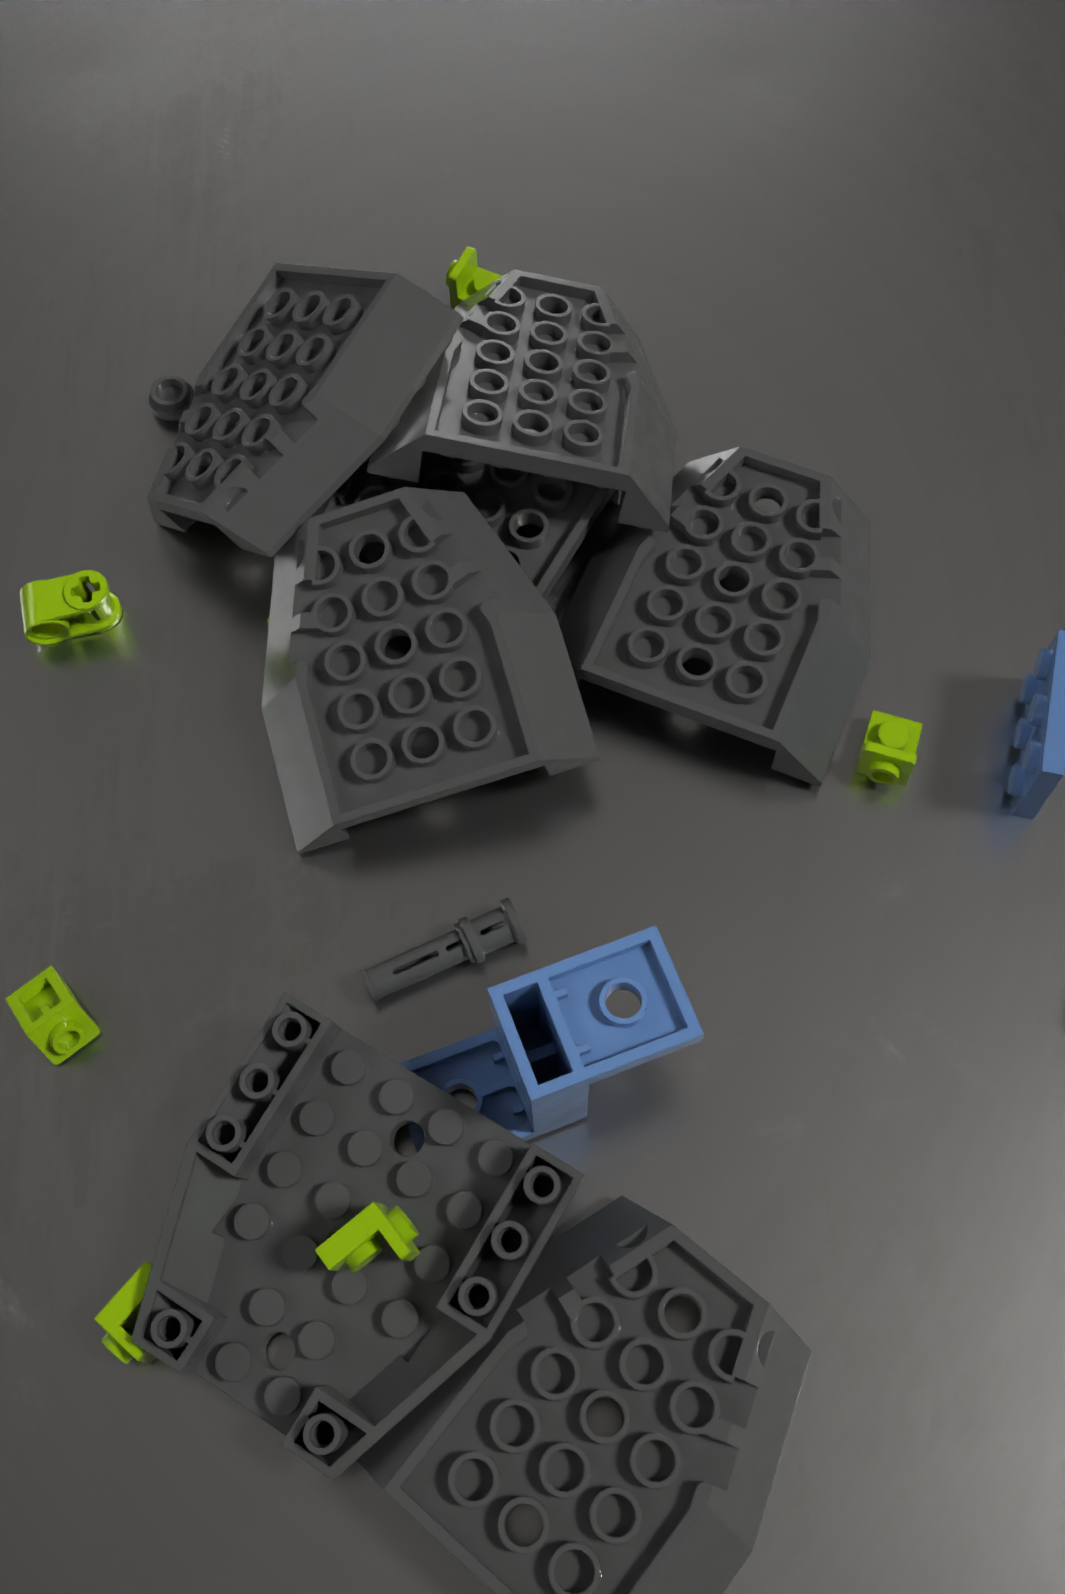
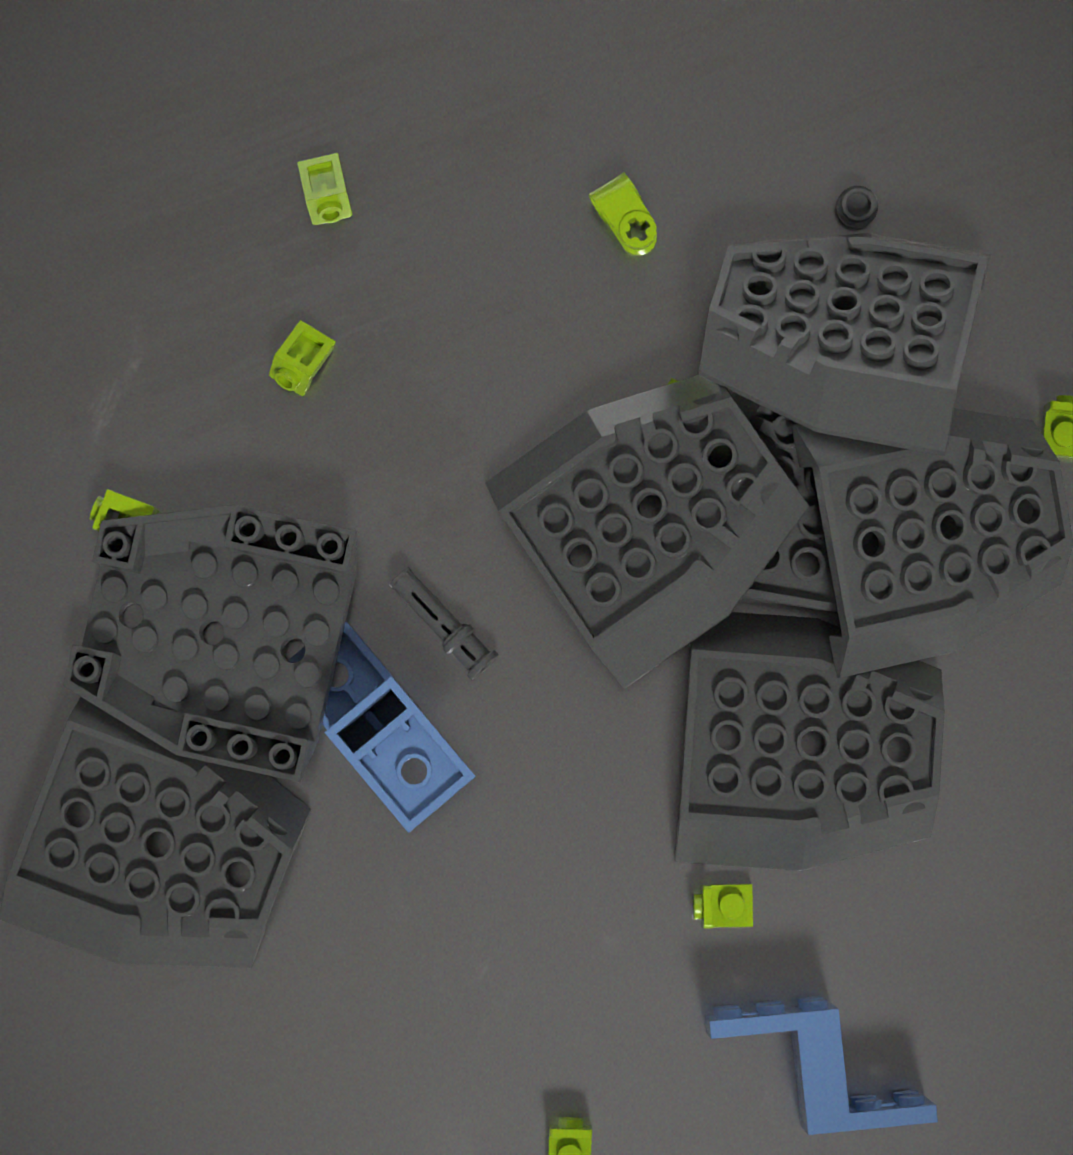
camera: 65 degrees right, 20 degrees up
lime bracket [315,1201,421,1273] -> none

